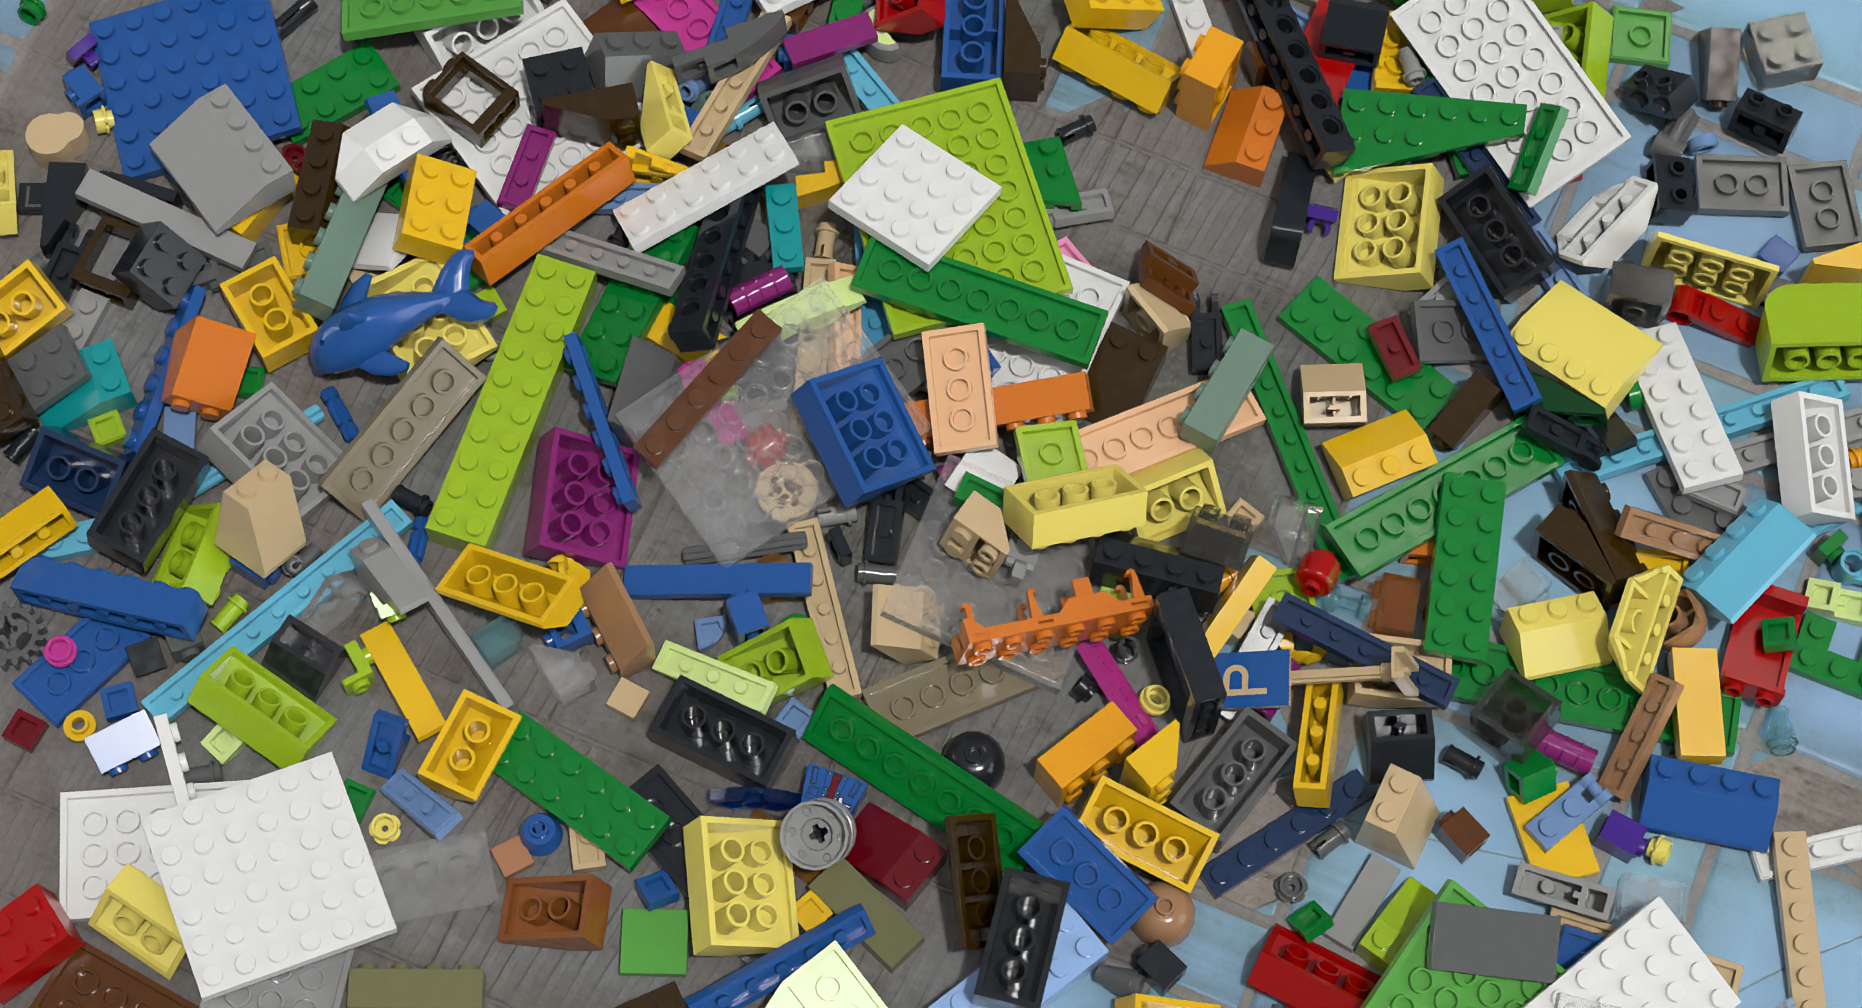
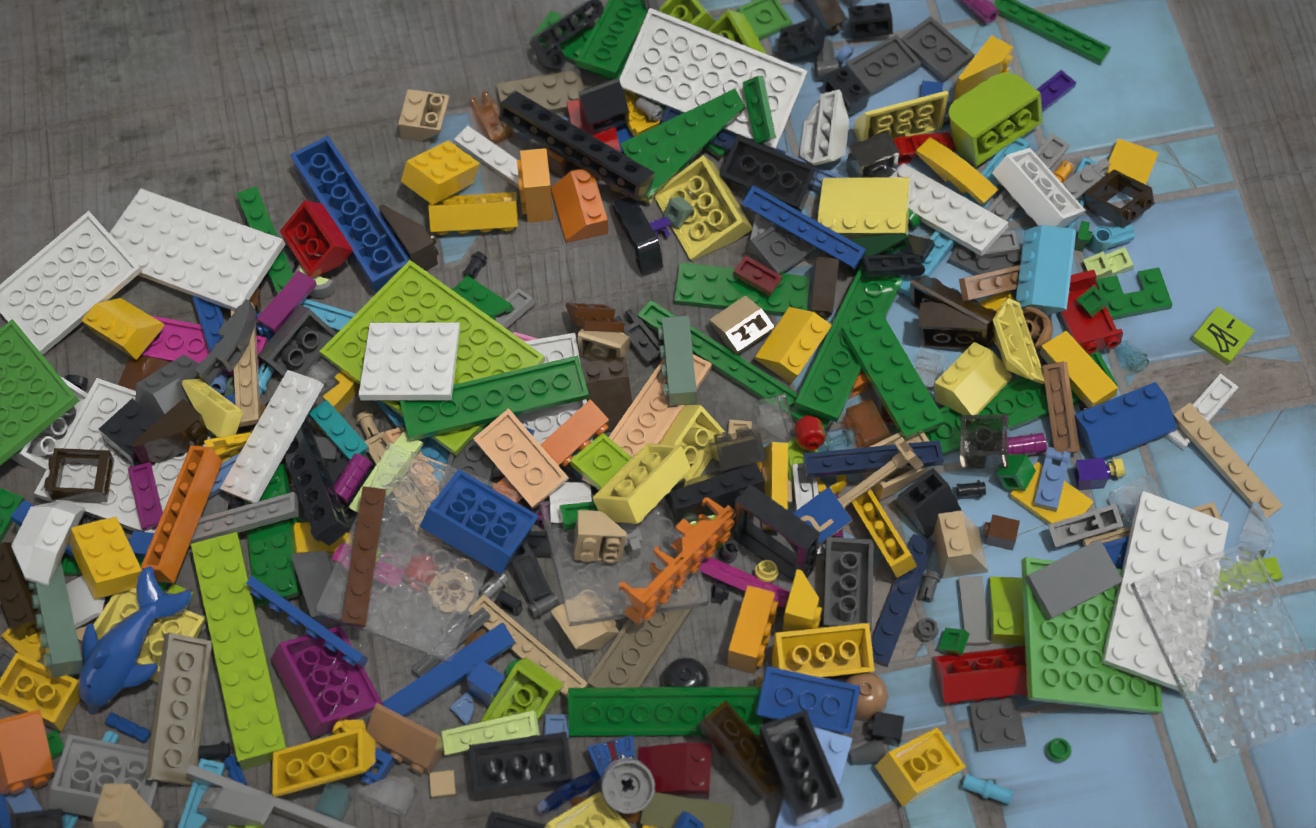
camera: 30 degrees left, 5 degrees down
none -> sand green slope [663,196,694,228]
none -> yellow slope [915,138,998,206]

